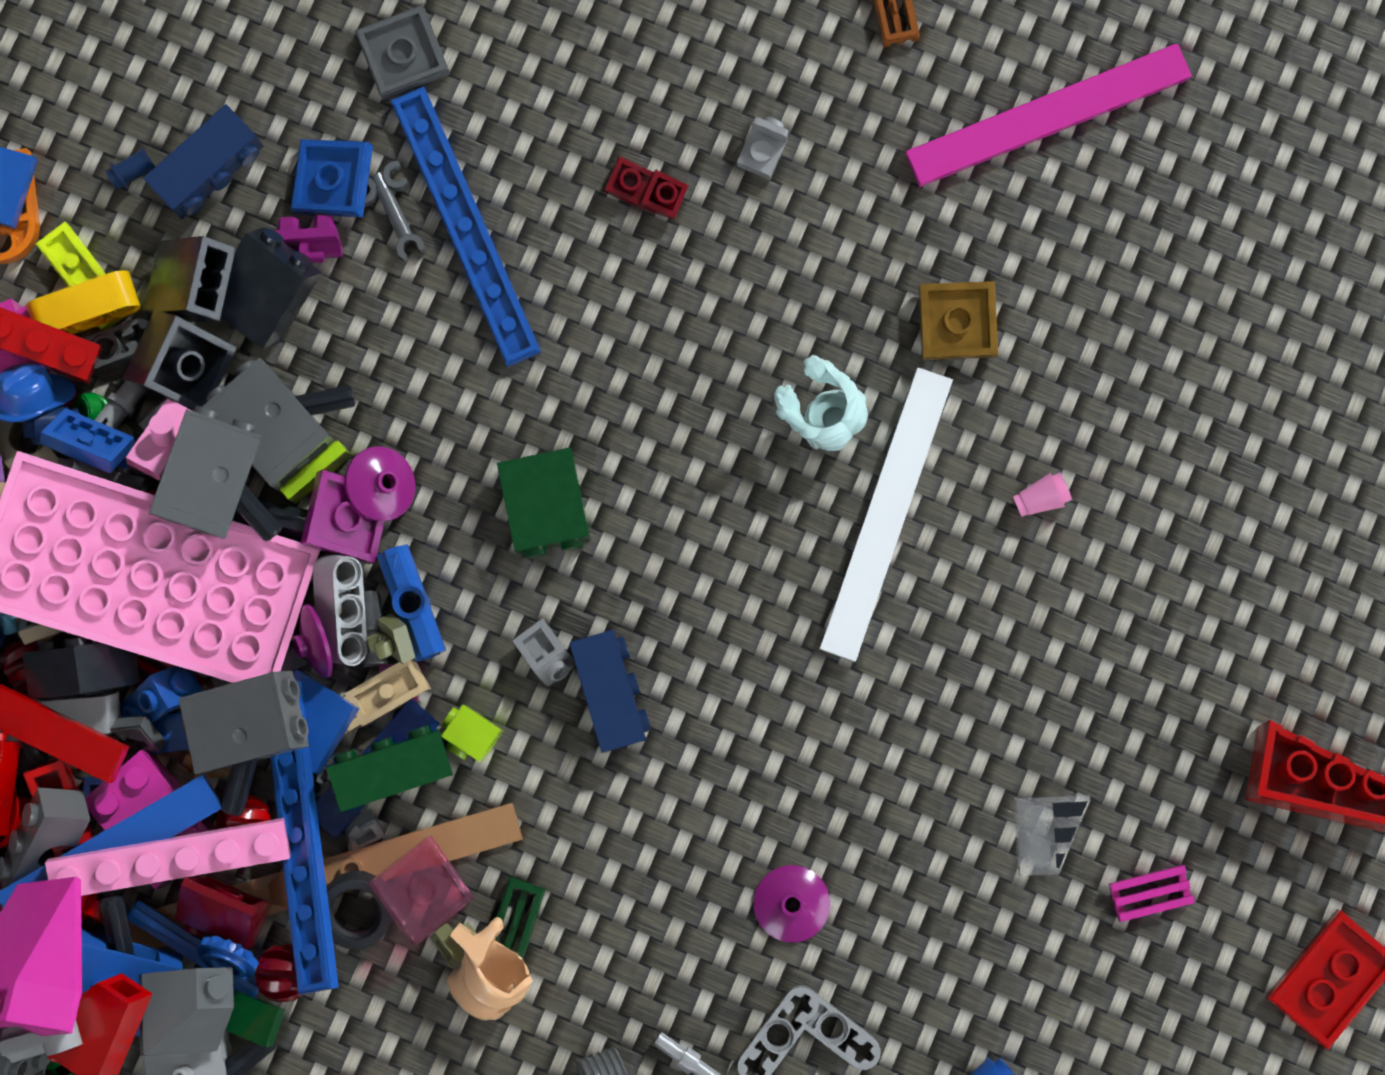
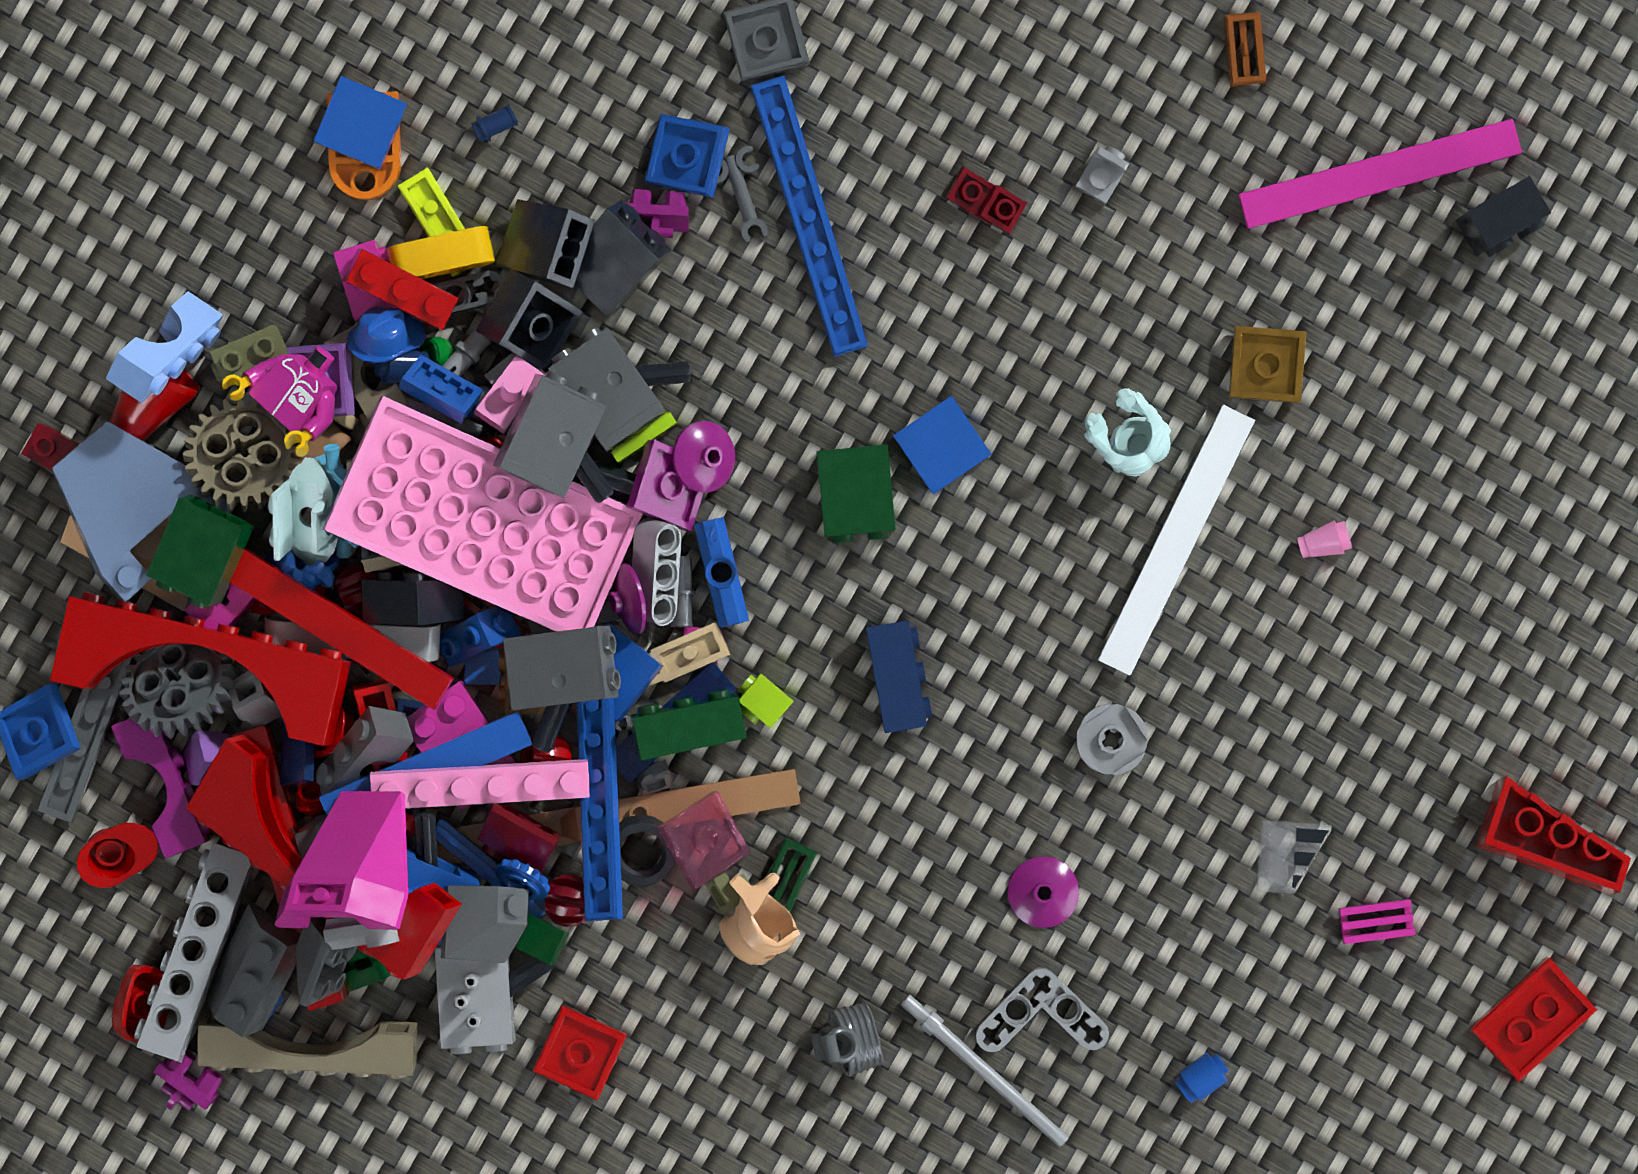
camera: 10 degrees right, 5 degrees up
dark grey tile [111,715,166,751] -> none
dark blue brick [143,104,263,219] -> none
olive tile [366,613,416,664] -> none
light grey bracket [512,618,576,686] -> none
none -> blue tile [893,396,992,495]
none -> light grey plate [1076,704,1148,775]
none -> black brick [1455,176,1551,257]

